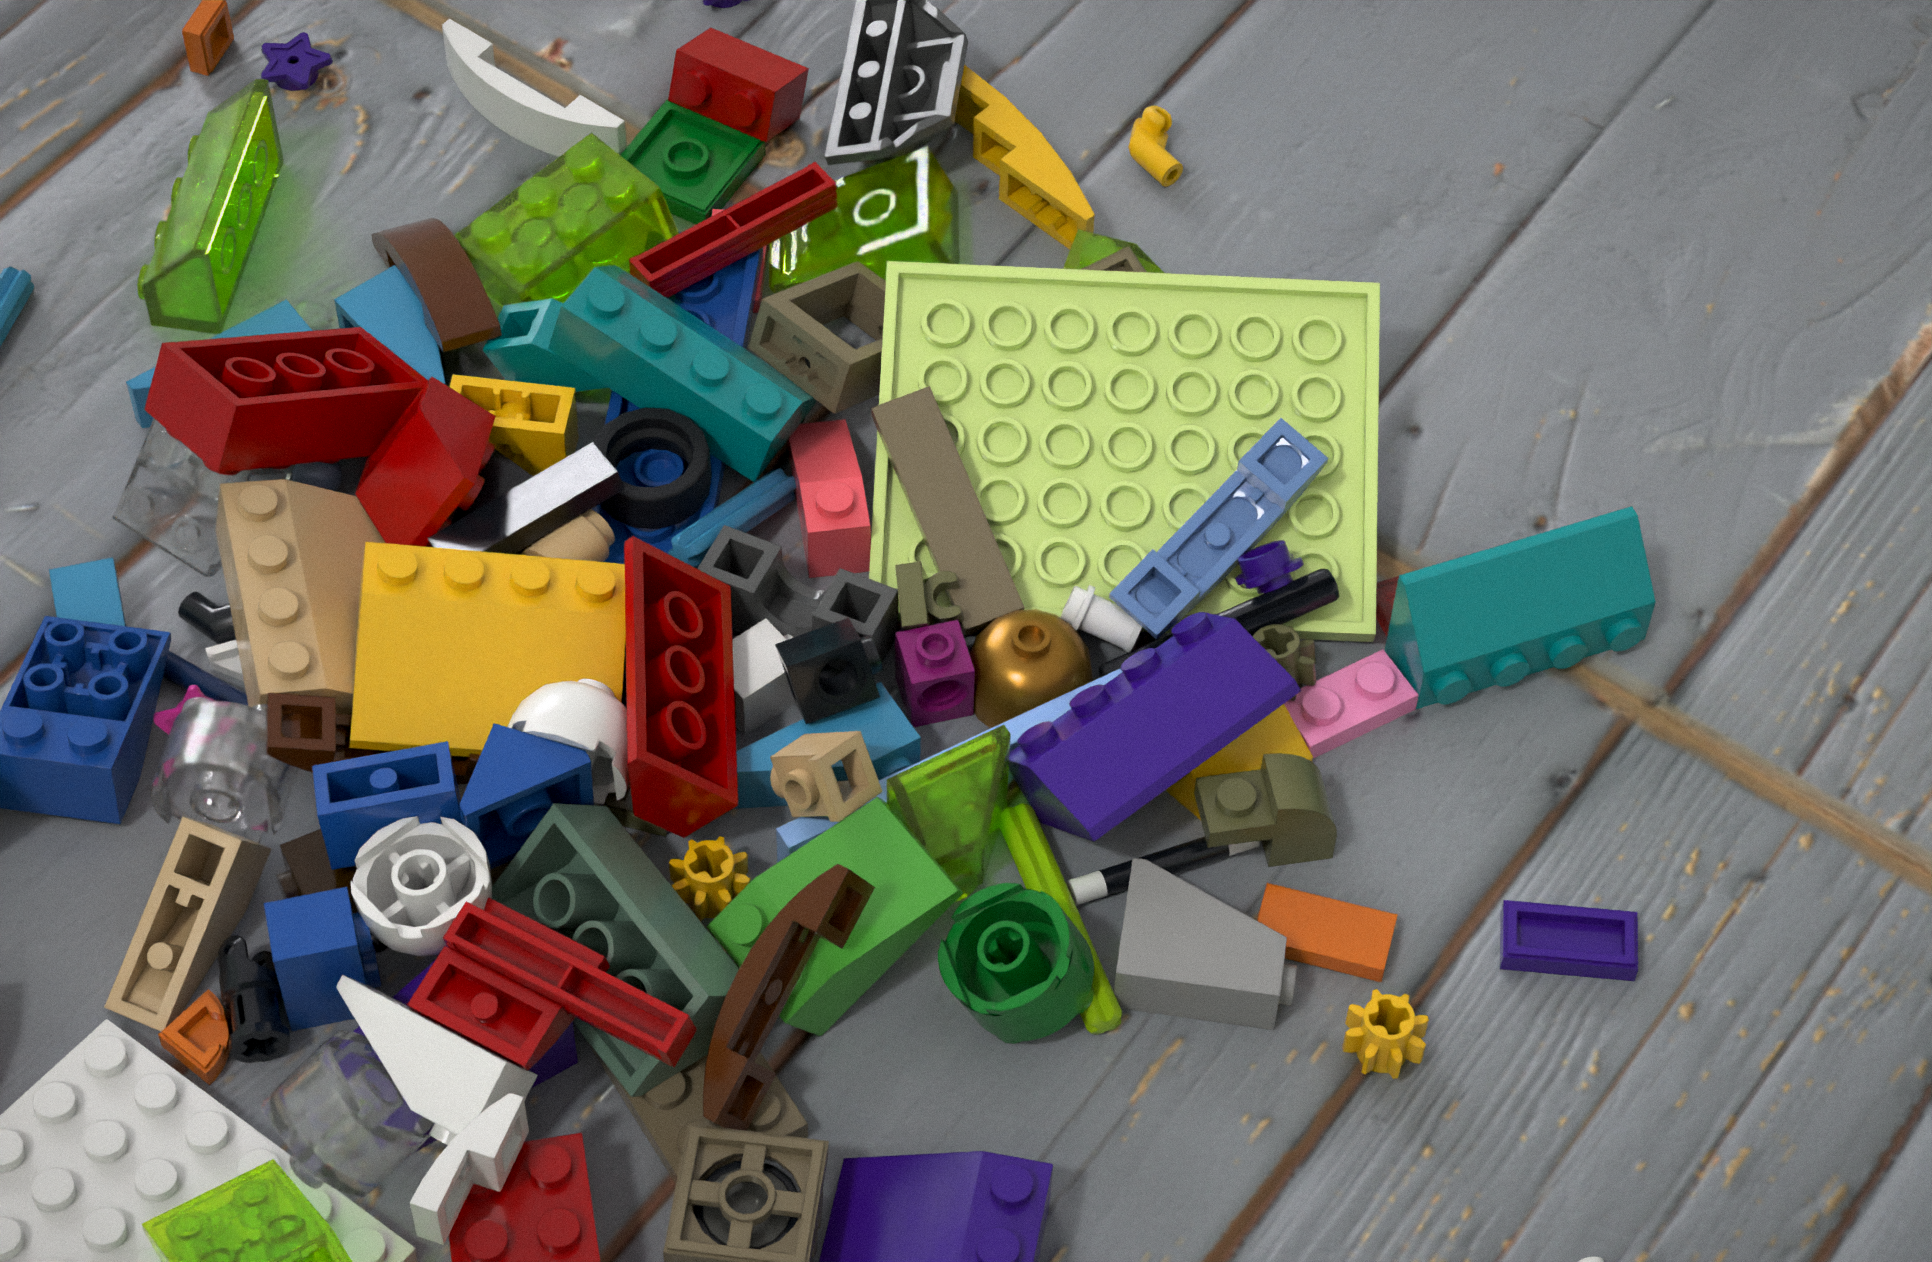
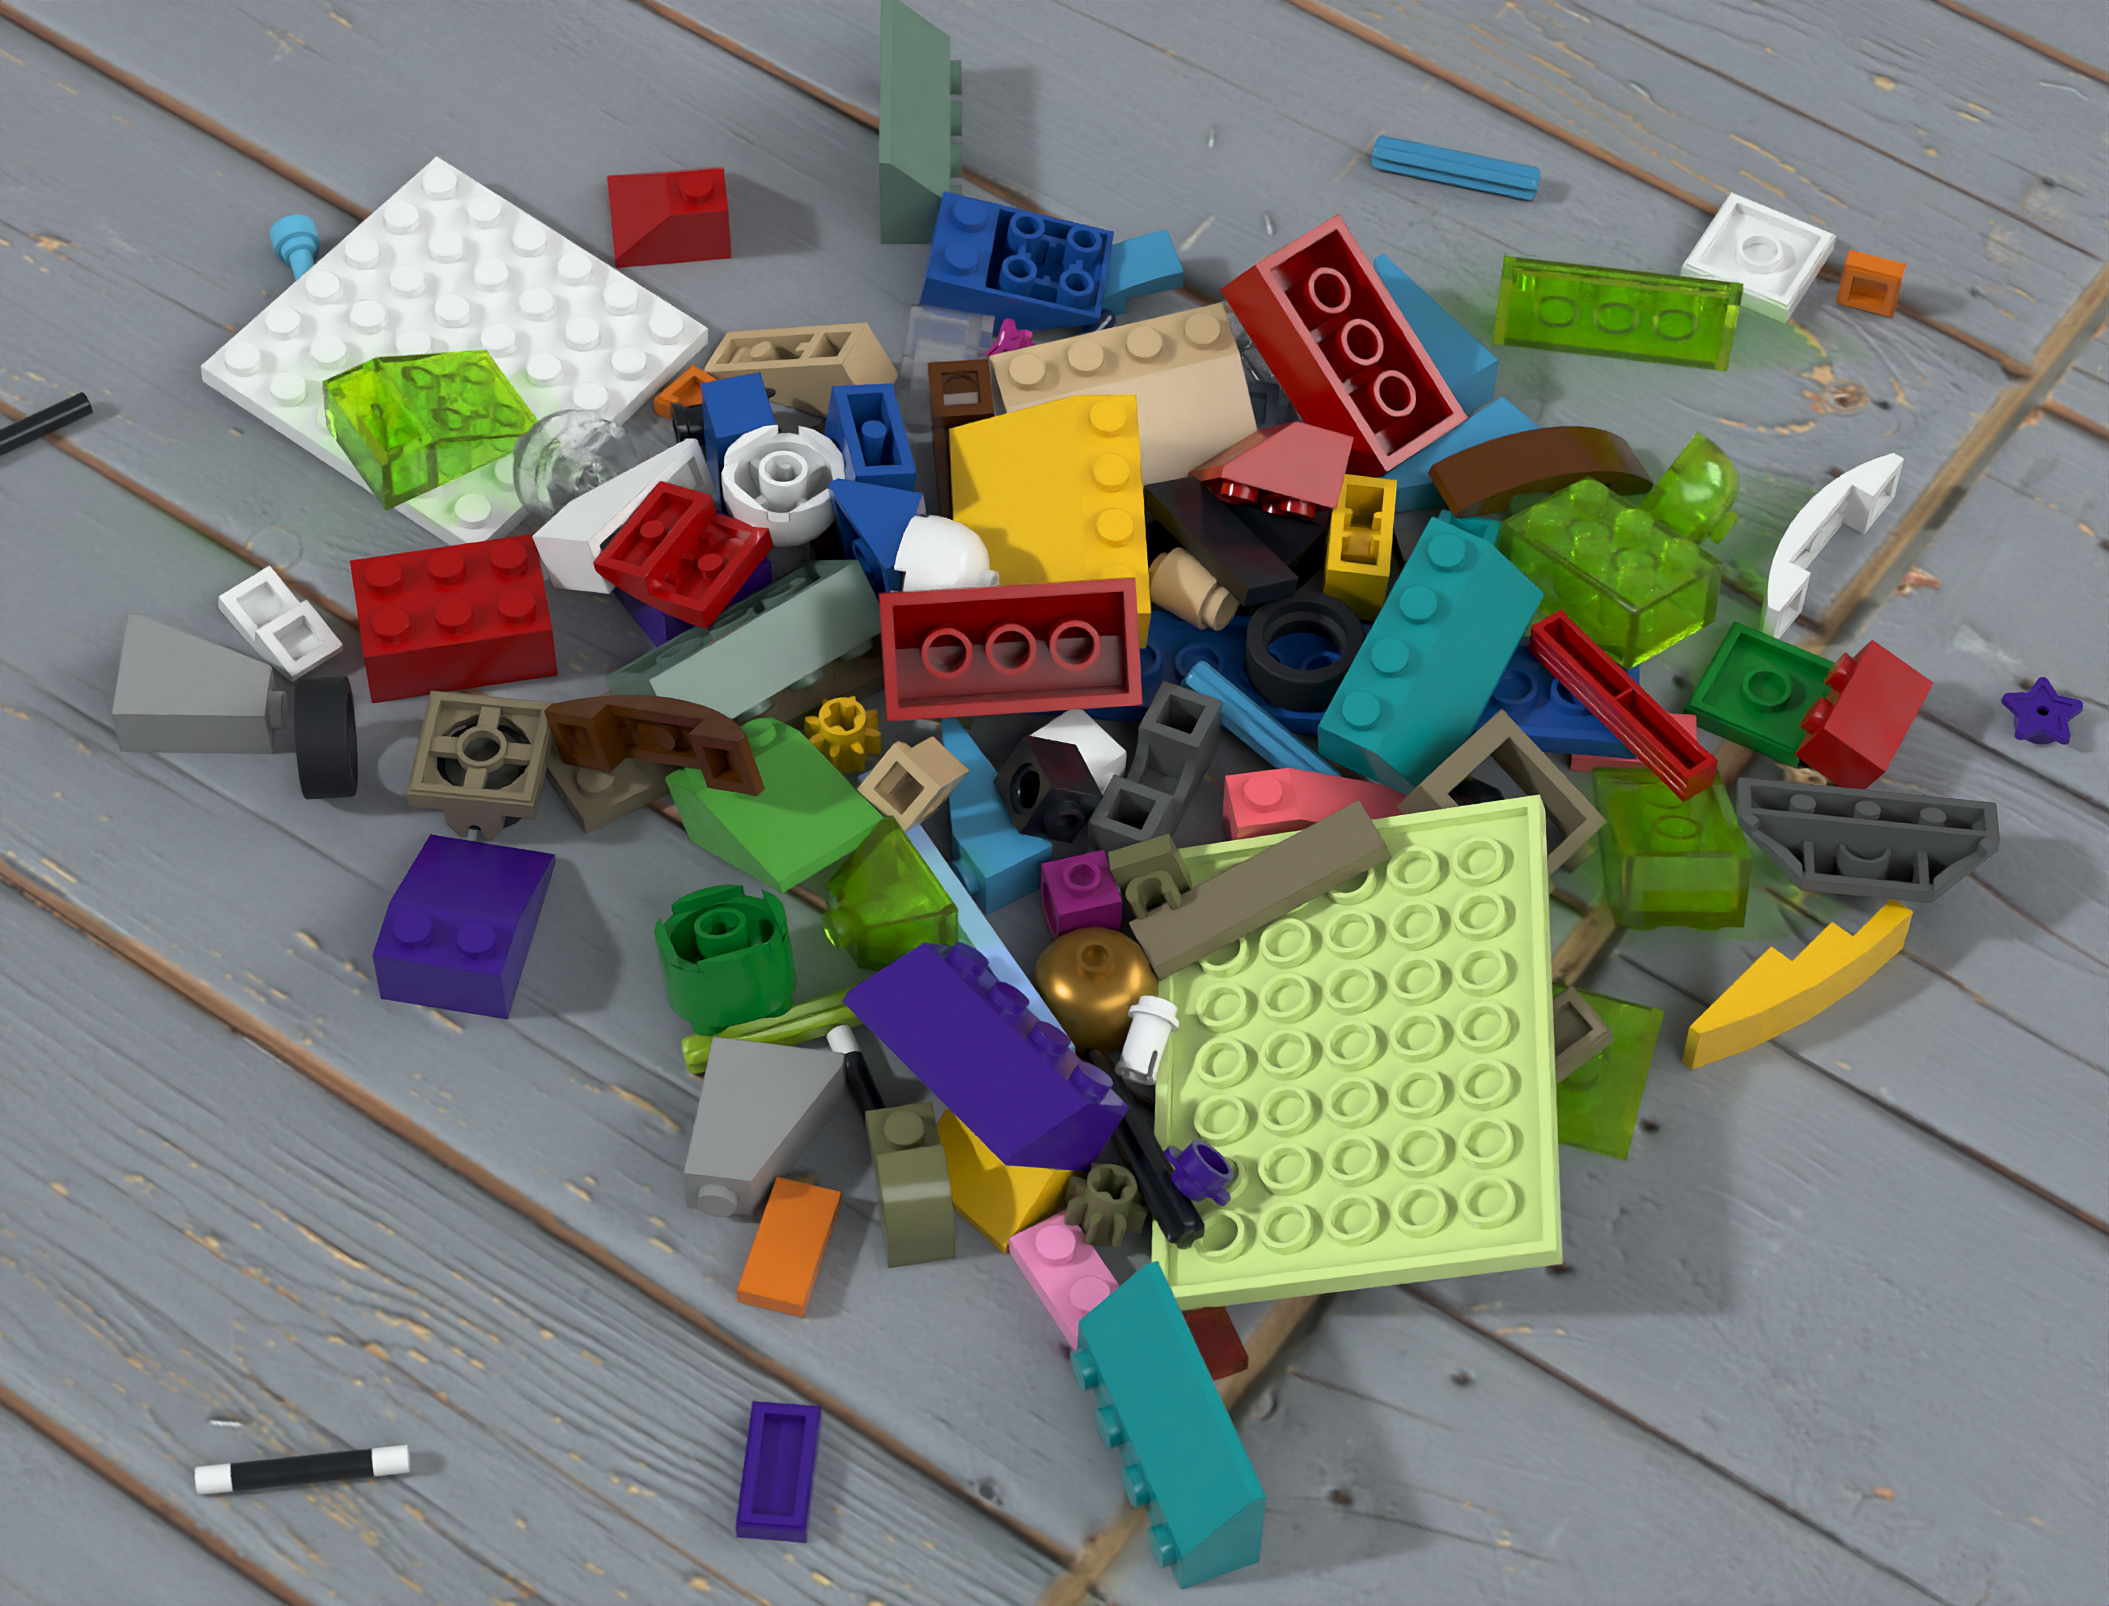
camera: 90 degrees right, 0 degrees up
dark purple plate [261,32,333,91] -> none
white slope [410,1093,529,1245] -> none
red piece [443,901,697,1068] -> none
medium blue slope [1109,418,1328,639] -> none
yellow arm [1128,105,1183,187] -> none
yellow gear [1342,989,1429,1079] -> none
none -> clear neon green cylinder [1625,431,1740,554]
none -> white tile [1680,192,1836,324]

